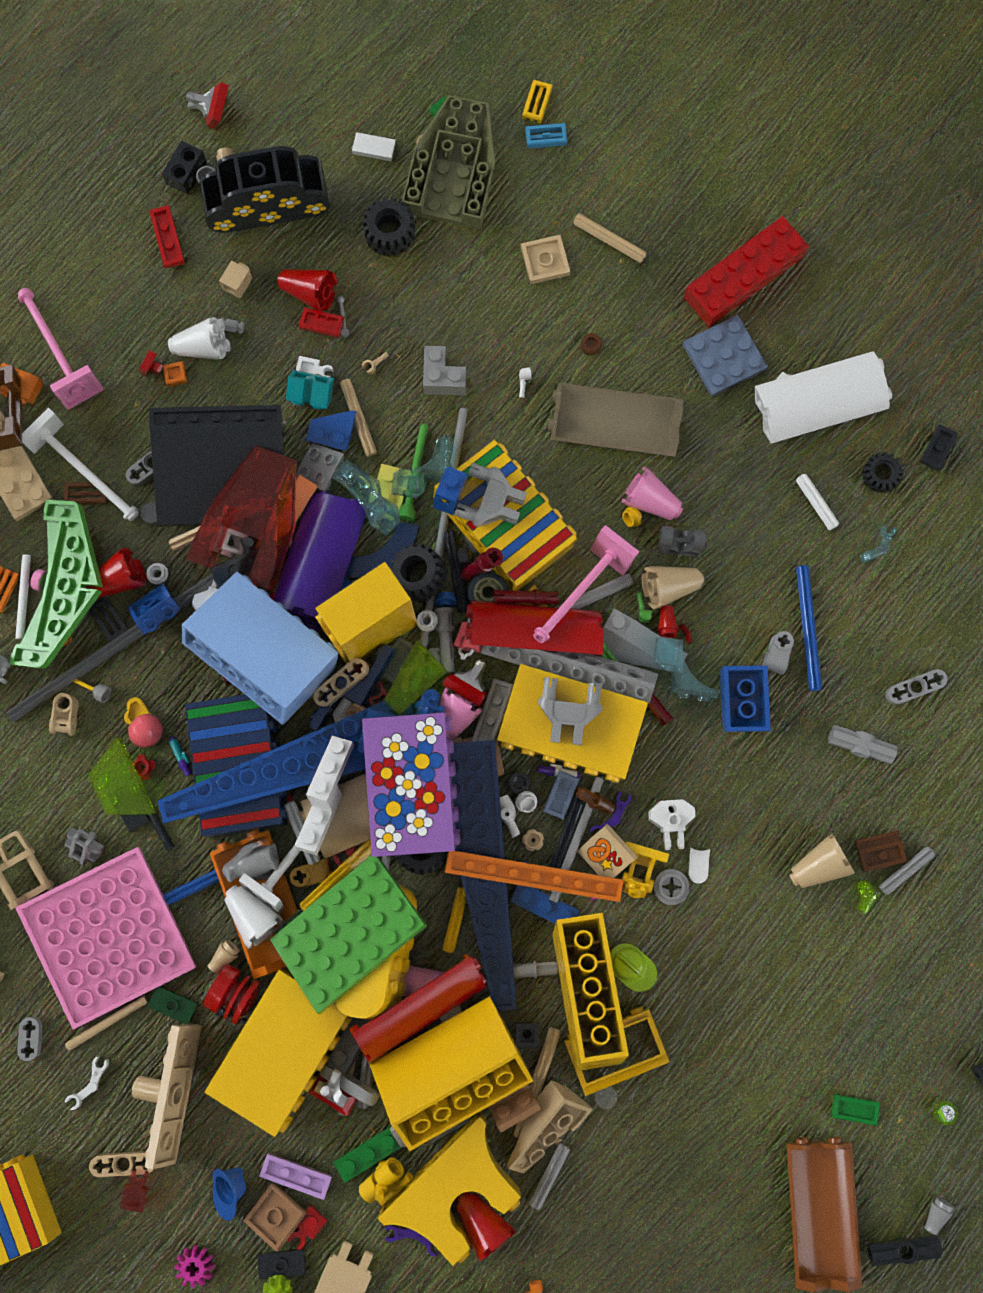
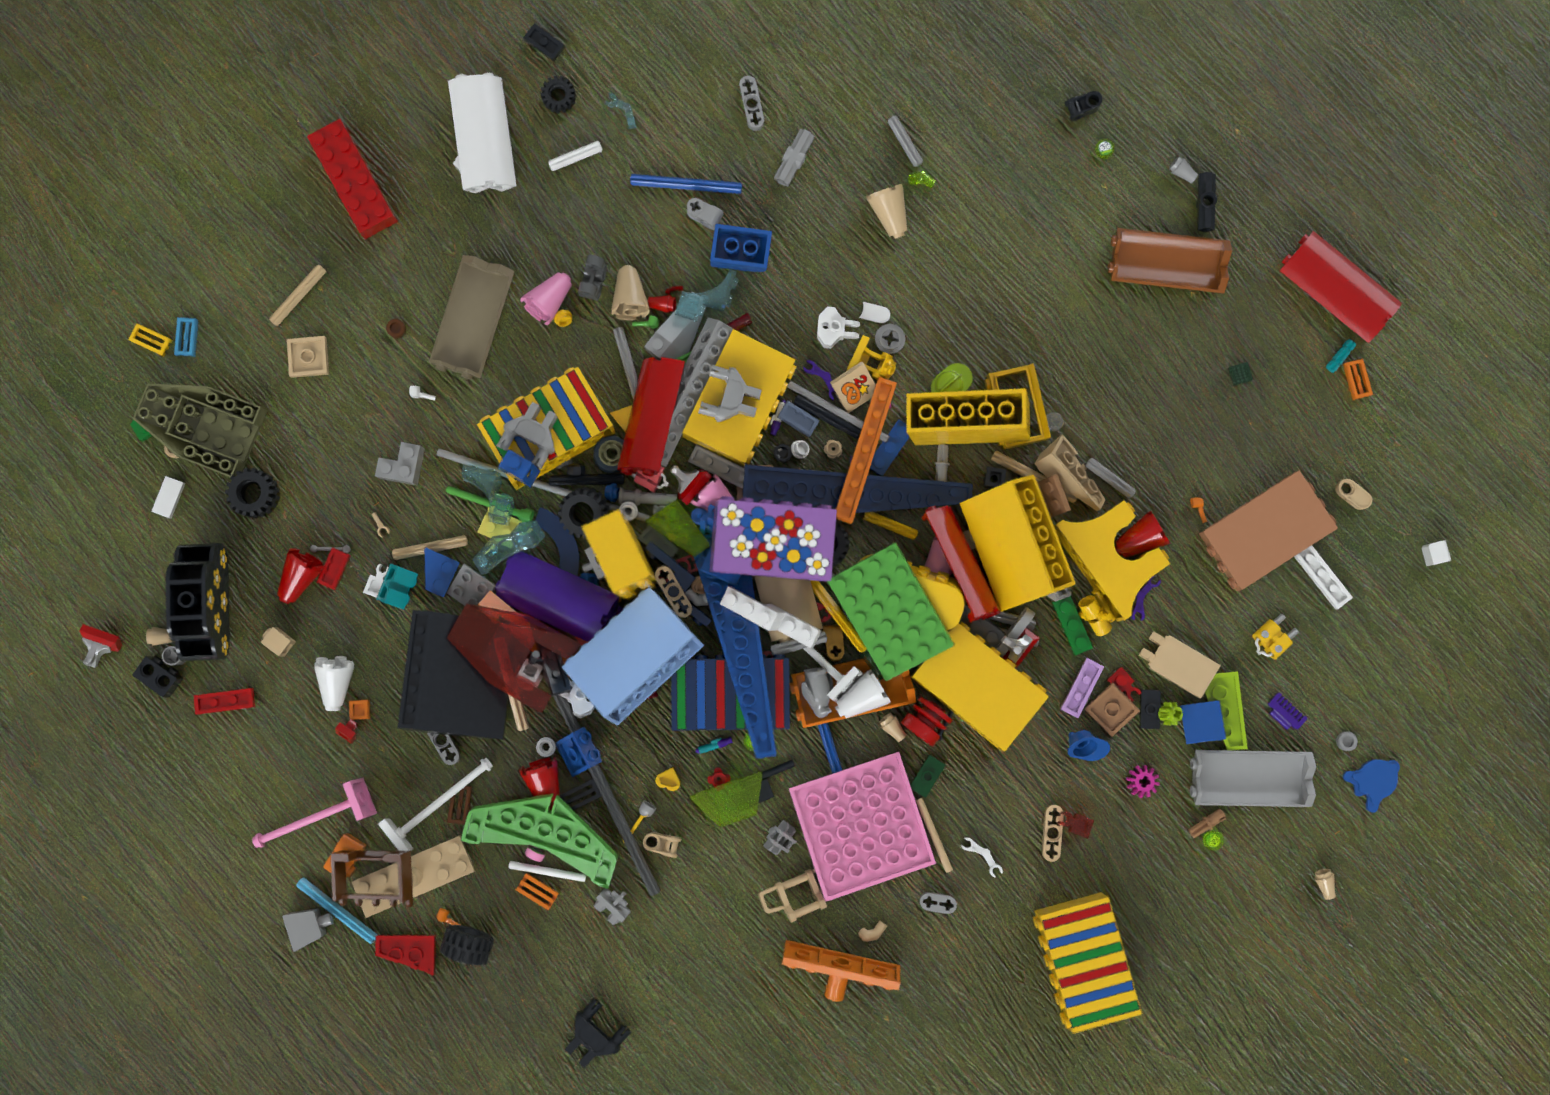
camera: 80 degrees left, 5 degrees up
coral hair [128,714,163,748] -> none
tan plate [132,1024,202,1170] -> none
dark grey tile [141,503,157,525] -> none
light grey piece [221,318,244,334] -> none
dark red pin [460,547,503,581] -> none
dark red pin [493,589,559,606] -> none
white piece [500,795,520,838] -> none
bright pink tile [533,525,639,643] -> none
reddish brown axle [576,787,615,815] -> none
sand blue plate [682,315,767,397] -> none
green tile [831,1094,880,1126] -> none
reddish brown plate [854,830,907,872] -> none

